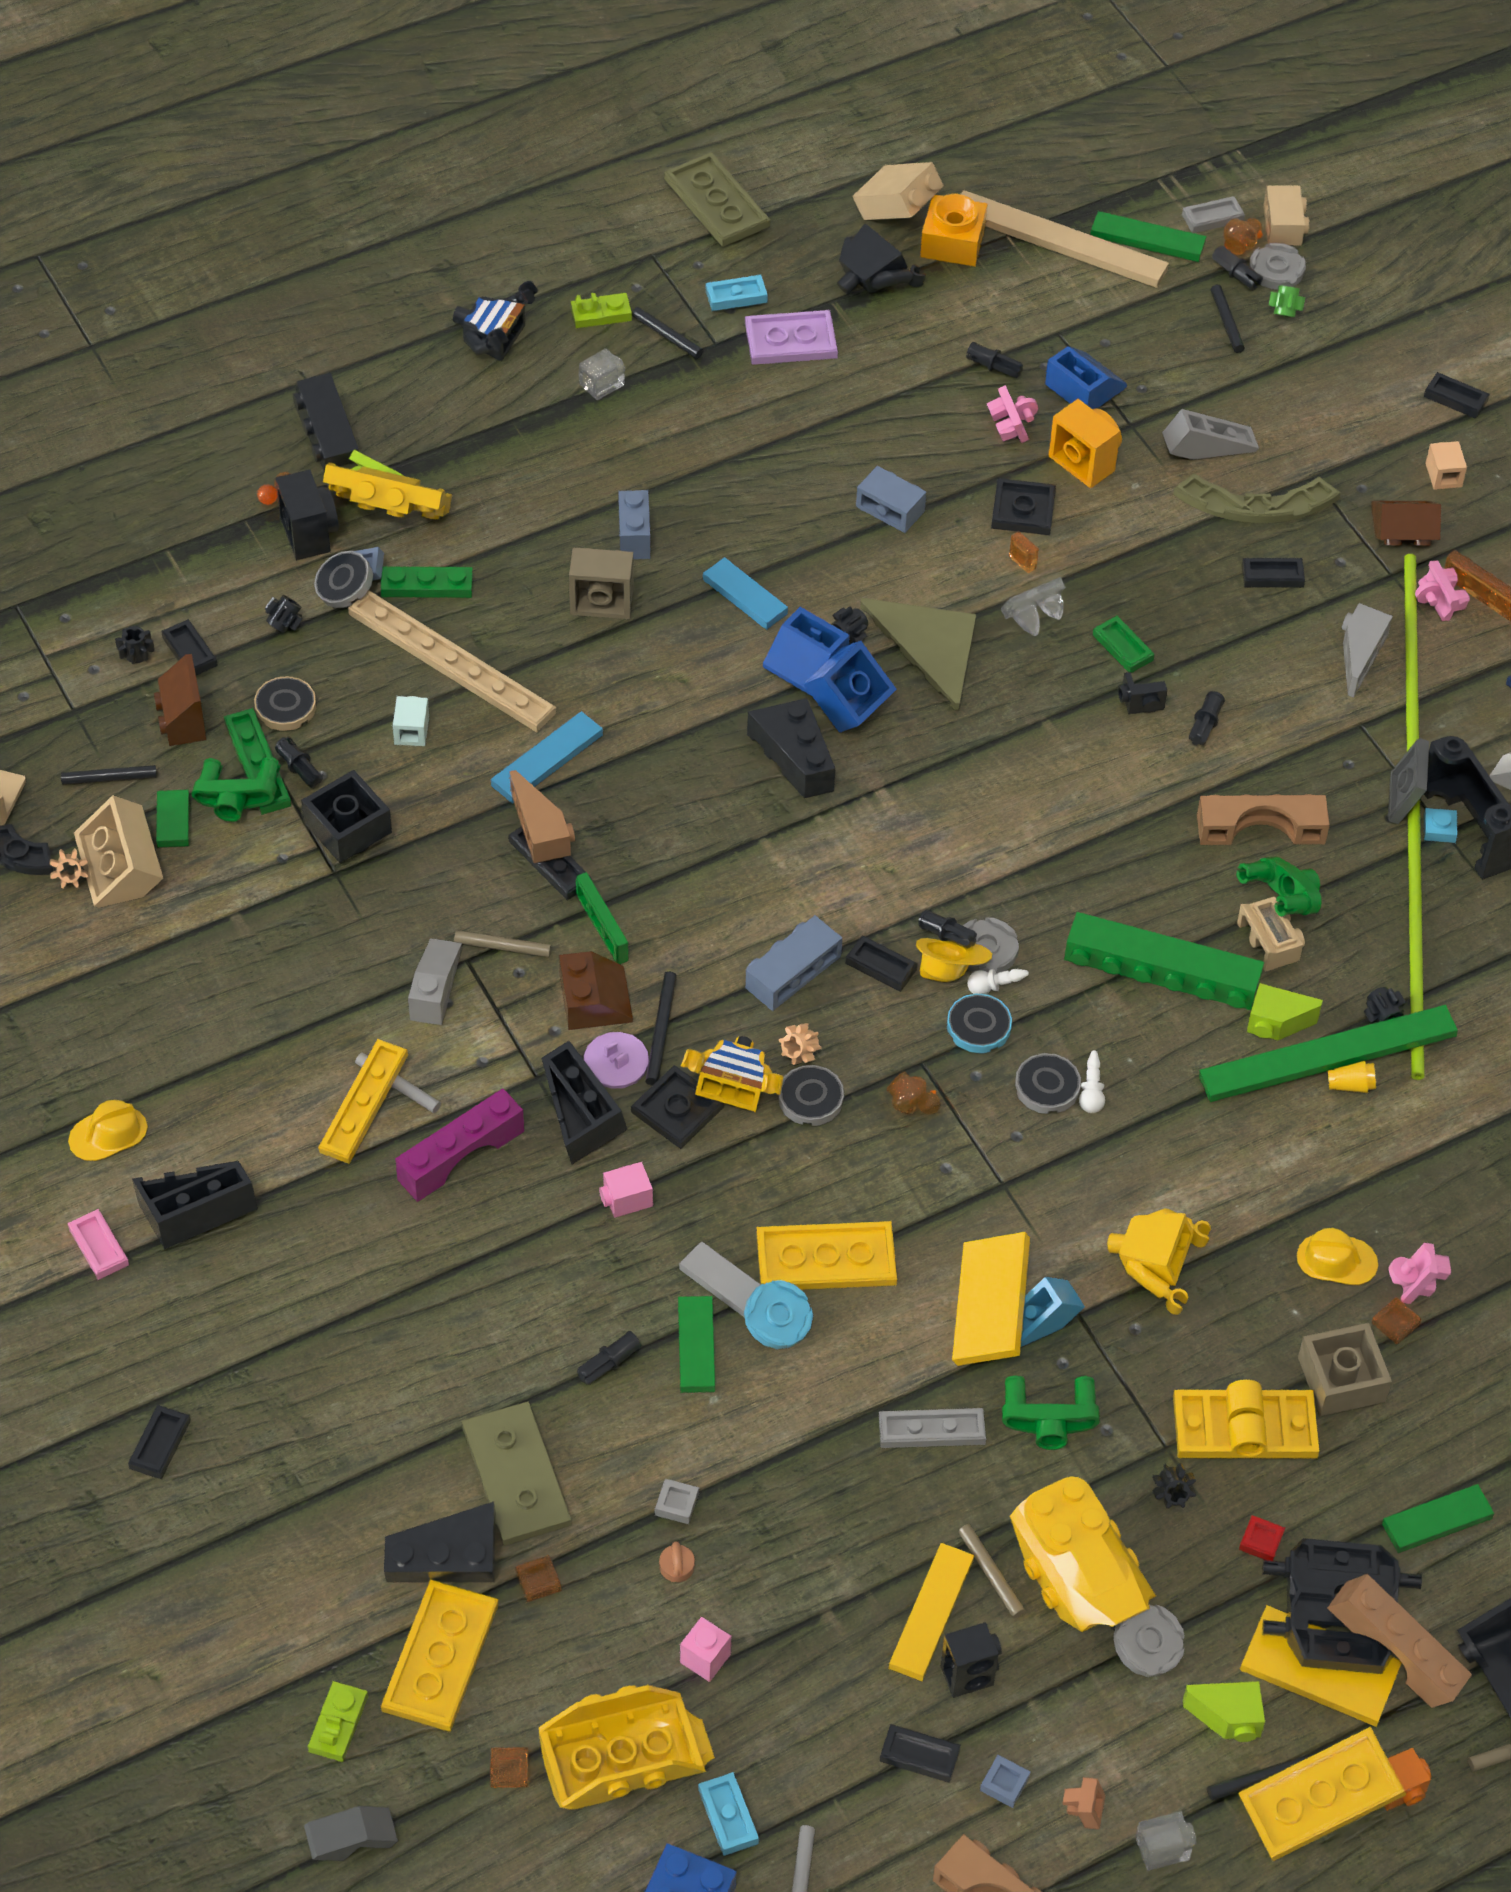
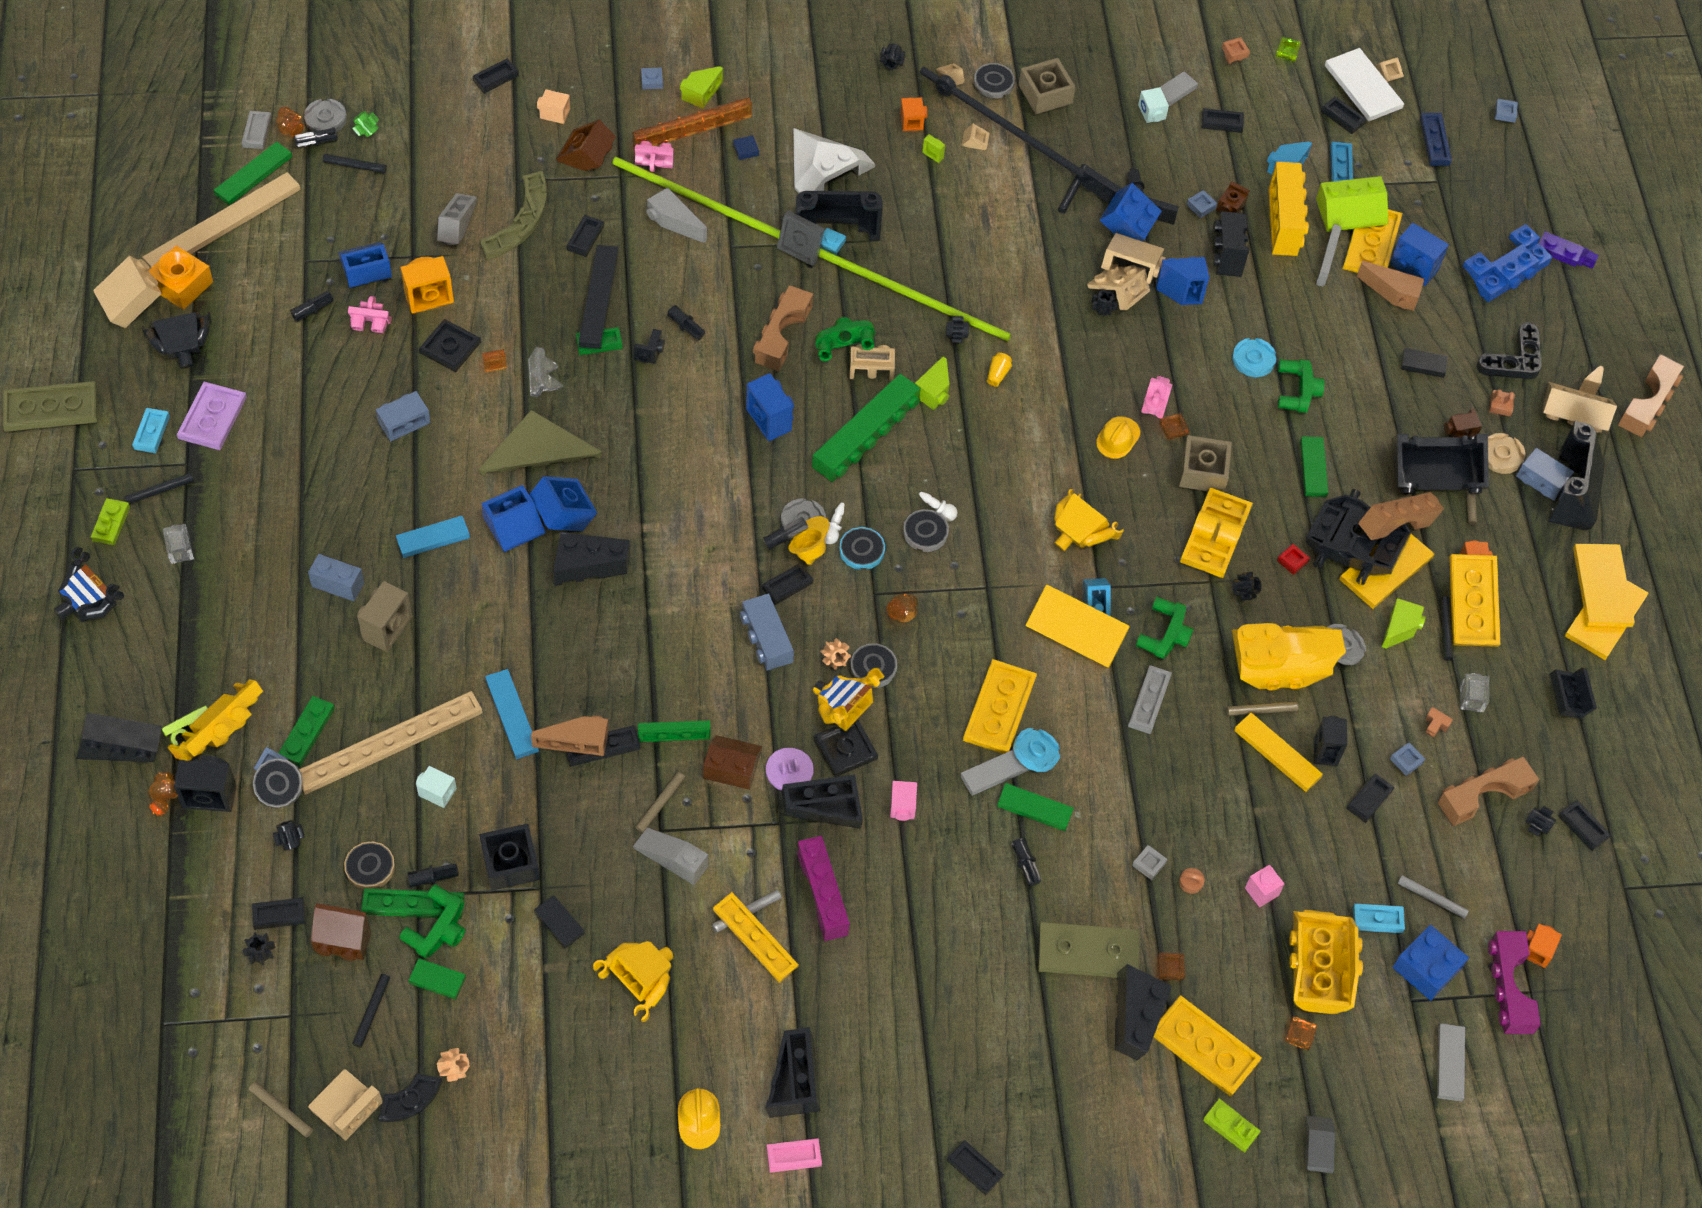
camera: 70 degrees left, 5 degrees up
tan slope [74,795,163,908] -> none
black bar [645,971,677,1086] -> none
black gear [832,606,869,645] -> none
green tile [1199,1004,1458,1102] -> none
tan brick [1264,185,1309,246] -> none
none -> black tile [534,895,585,949]
none -> black tile [579,245,619,349]
none -> yellow torso [593,941,673,1022]
none -> blue brick [746,373,794,441]

